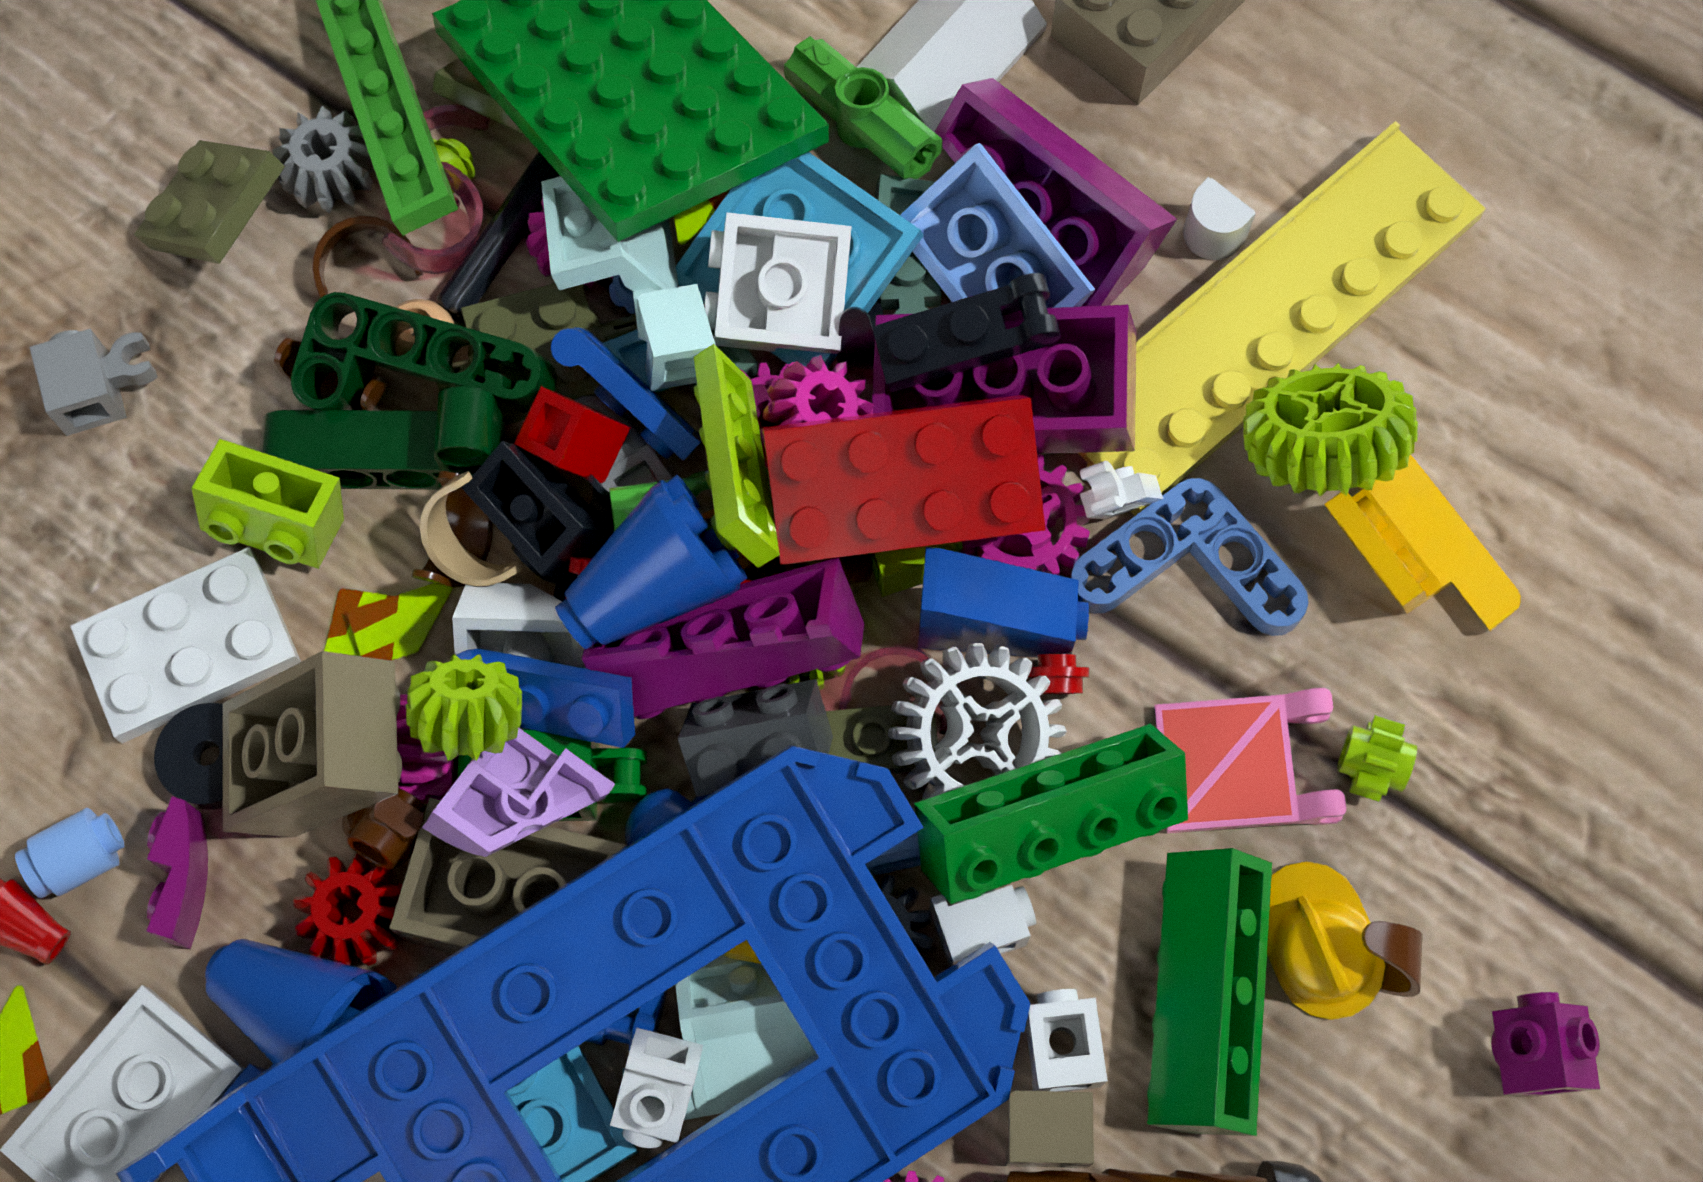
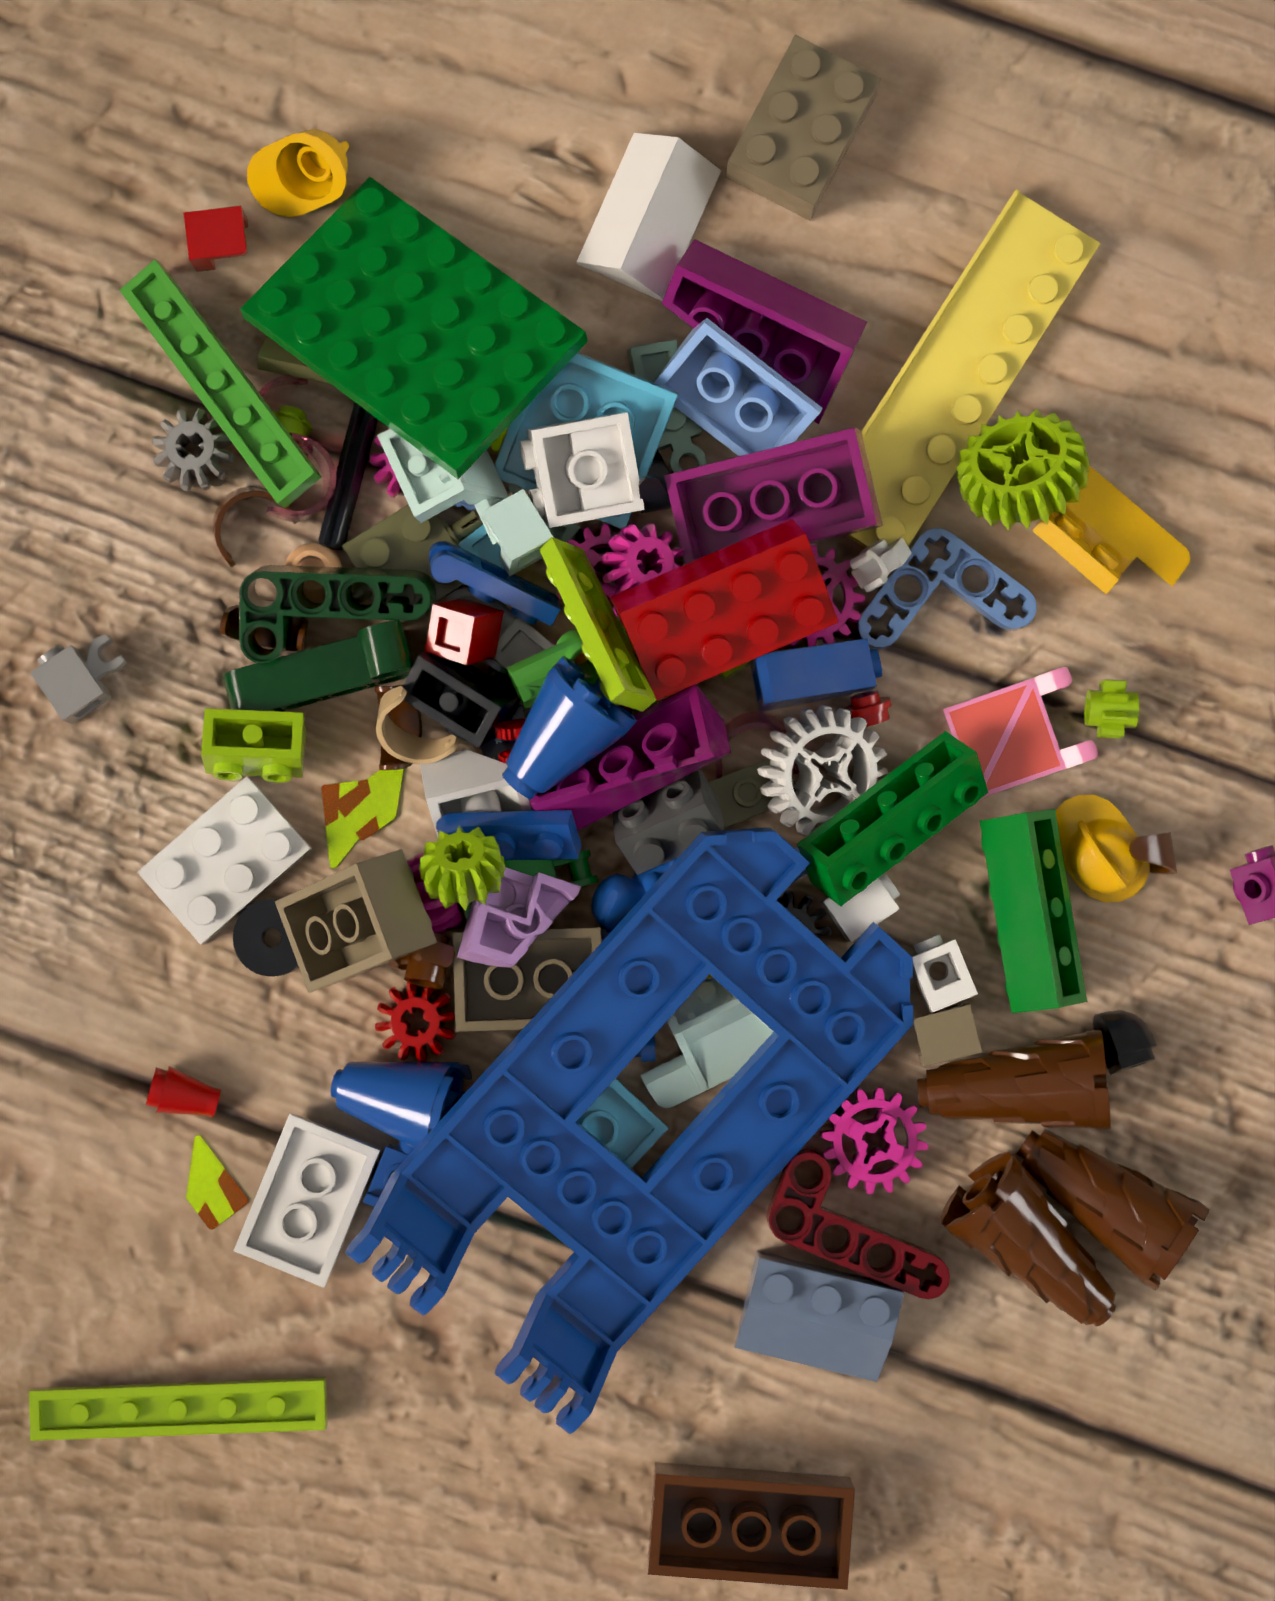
camera: 20 degrees left, 15 degrees up
light blue brick [15,808,124,899] -> none
olive plate [134,140,285,264] -> none
magenta slope [146,796,208,950] -> none
white brick [610,1027,703,1148] -> none
bright green piece [784,36,942,179] -> none
black plate [872,273,1061,392] -> none
white brick [1183,177,1256,260] -> none

